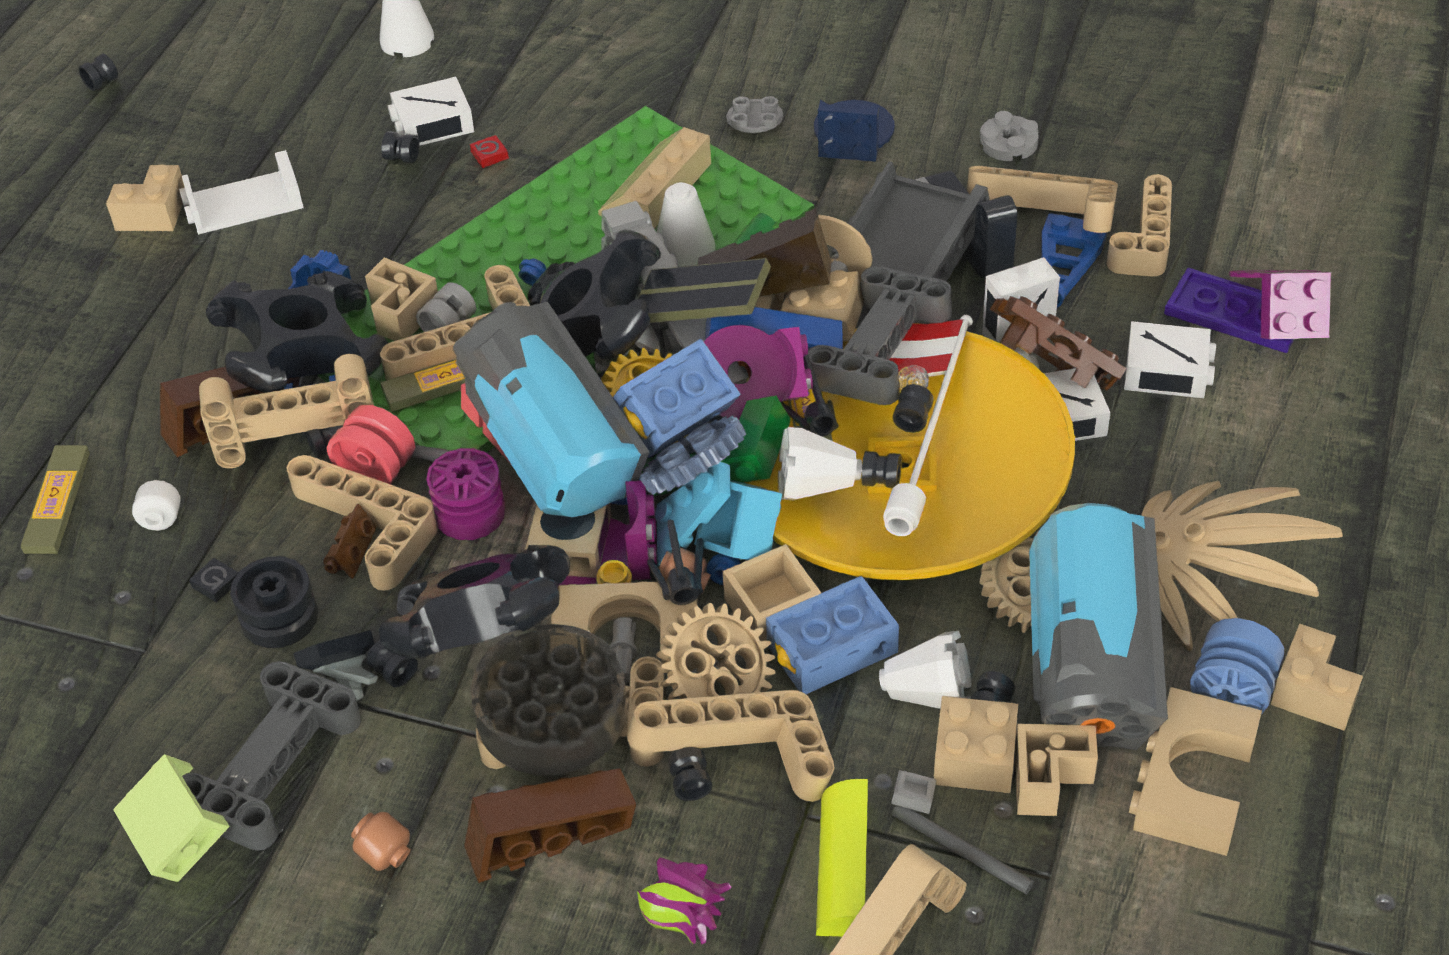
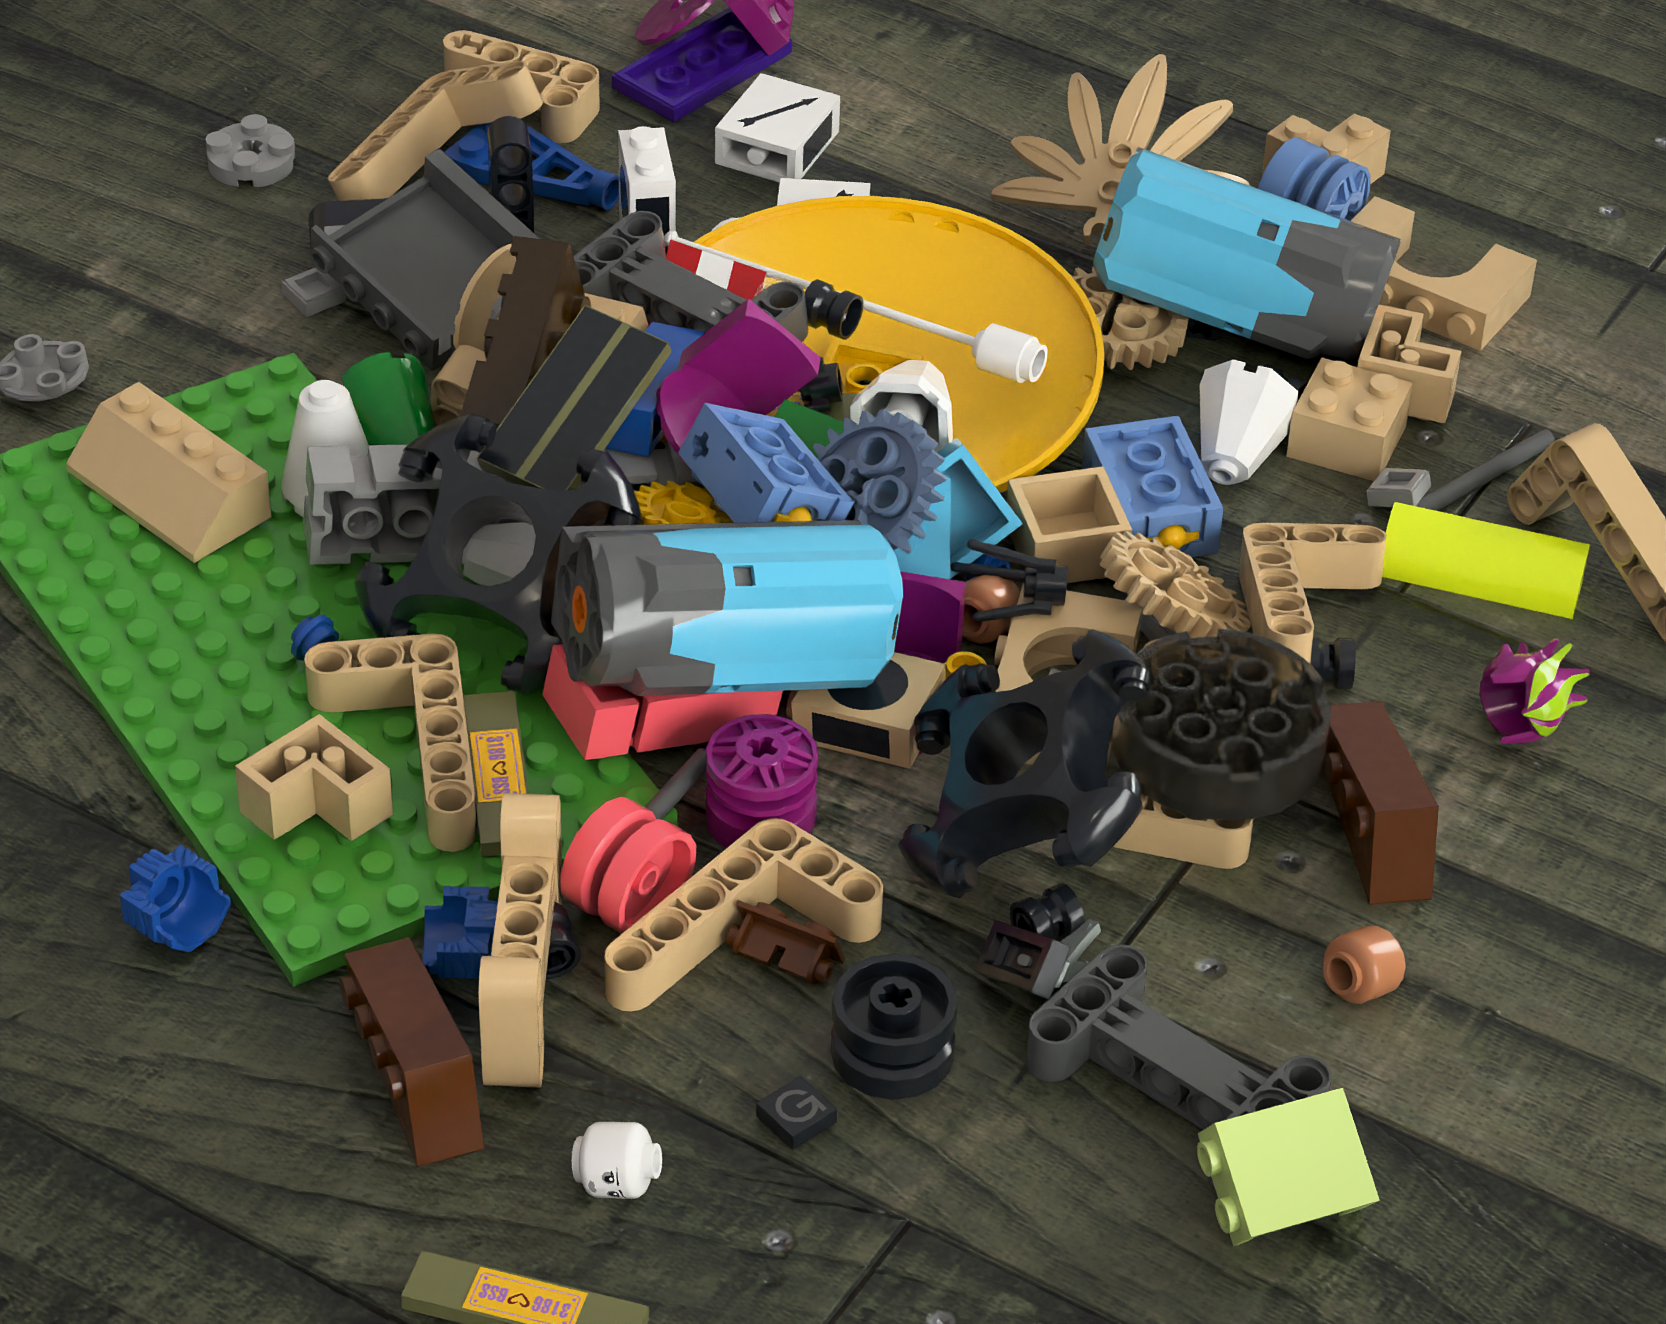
camera: 80 degrees left, 5 degrees down
black piece [206,270,388,393] -> none
light grey wheel [416,282,477,332] -> none
dark blue piece [814,99,895,162] -> none
black wheel [861,451,902,488] -> none
reddish brown piece [990,296,1127,391] -> none

